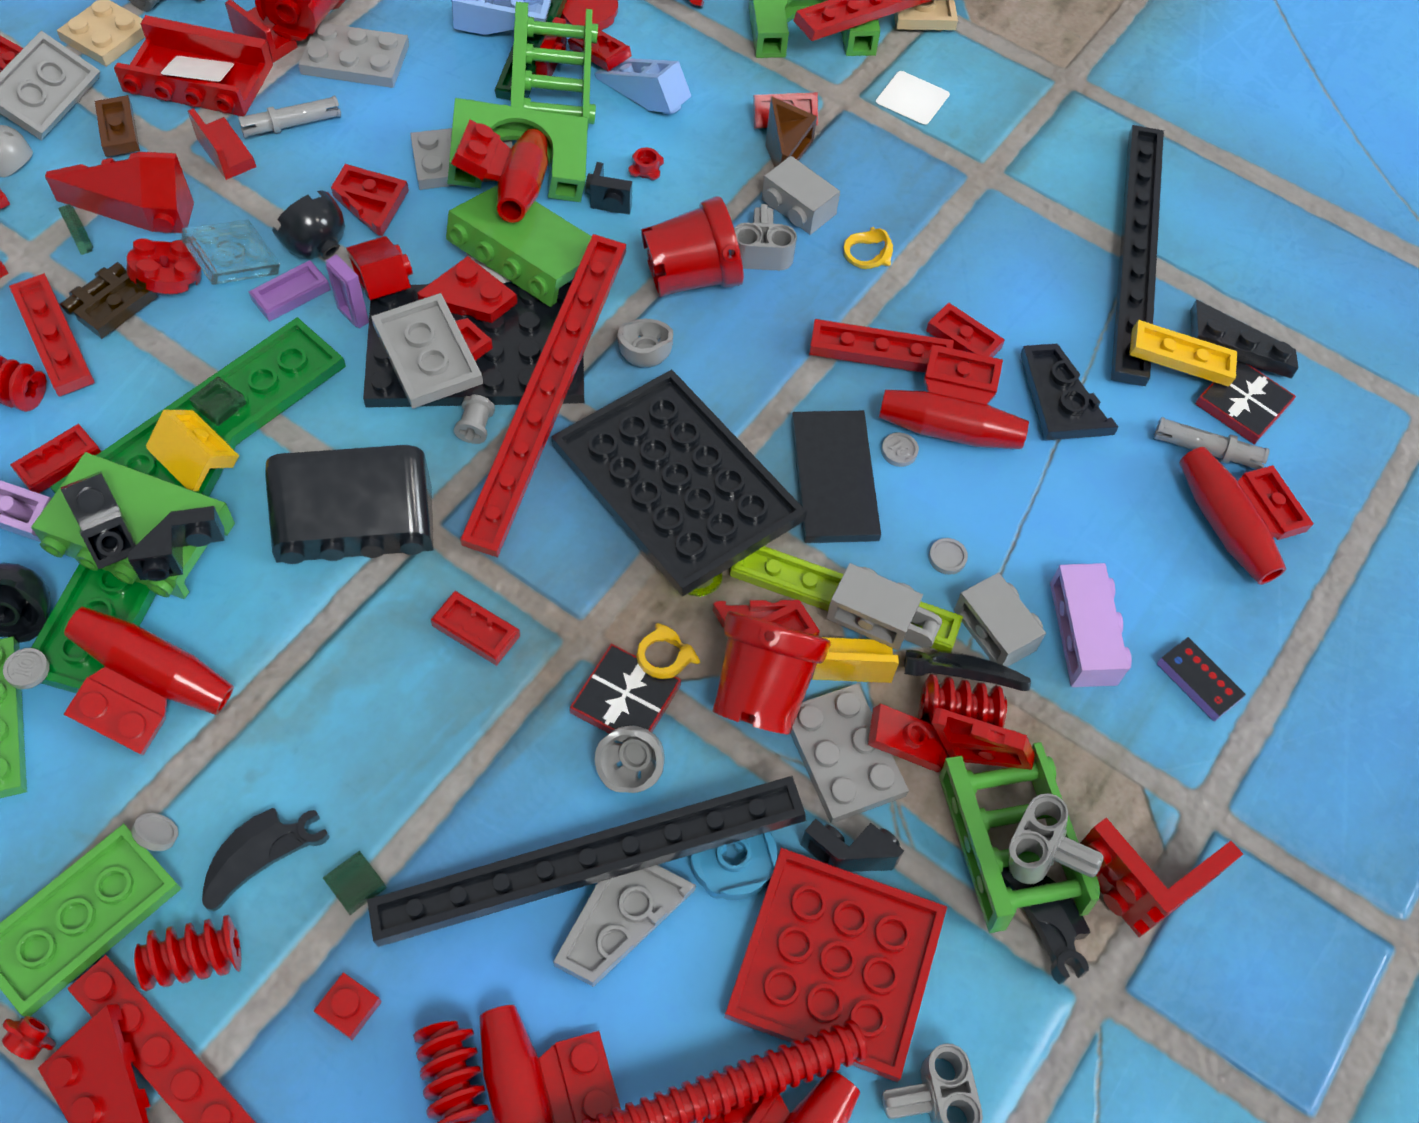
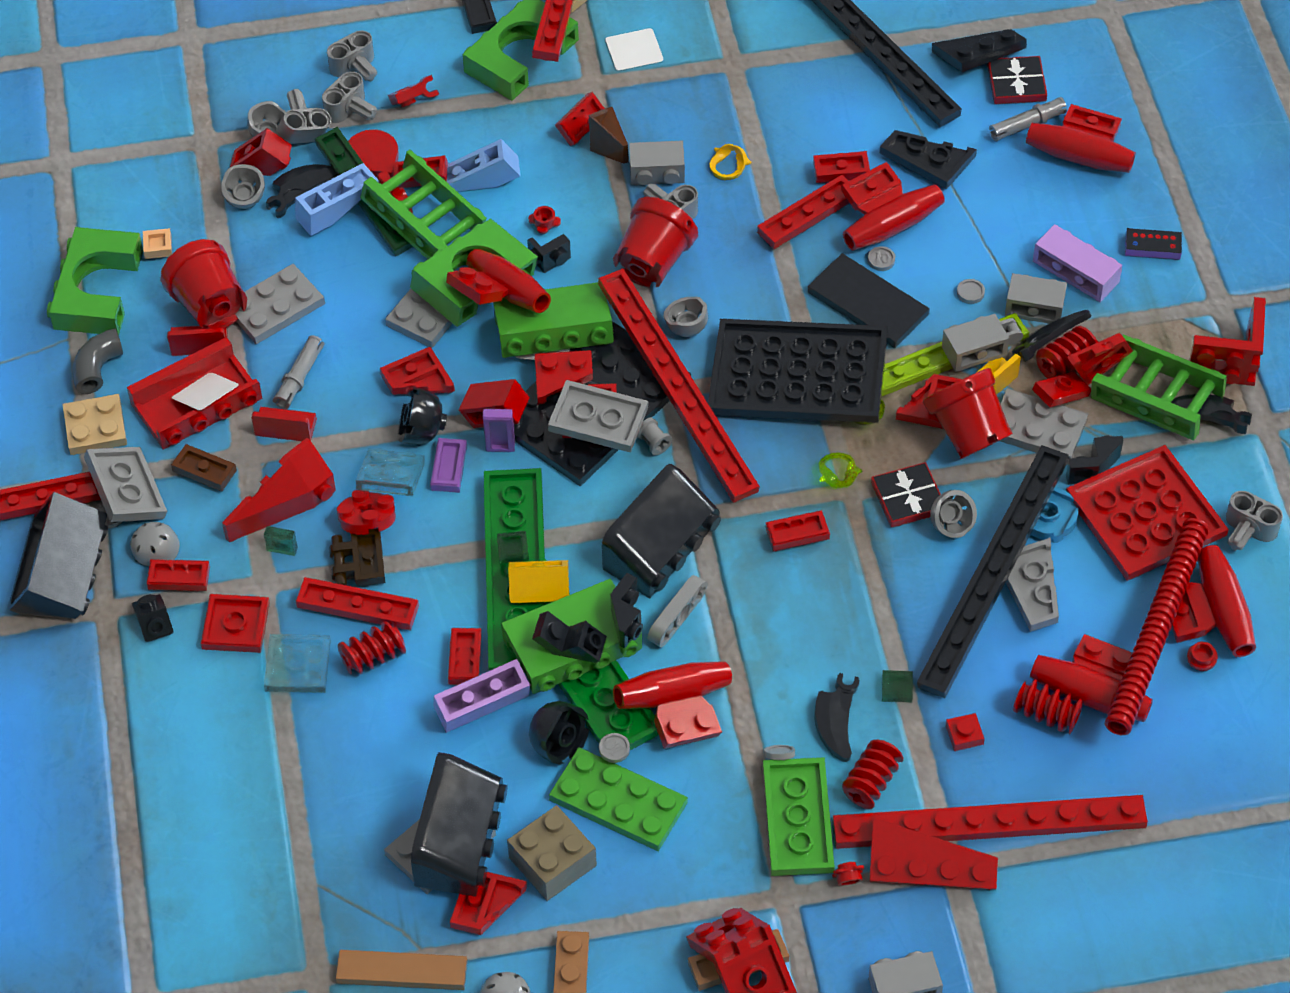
camera: 40 degrees left, 5 degrees down
yellow piece [636,623,700,679] -> none
light grey beam [1008,793,1103,884] -> none
yellow plate [1129,320,1237,387] -> none
none -> light grey beam [647,575,708,648]
none -> clear neon green piece [818,452,863,489]

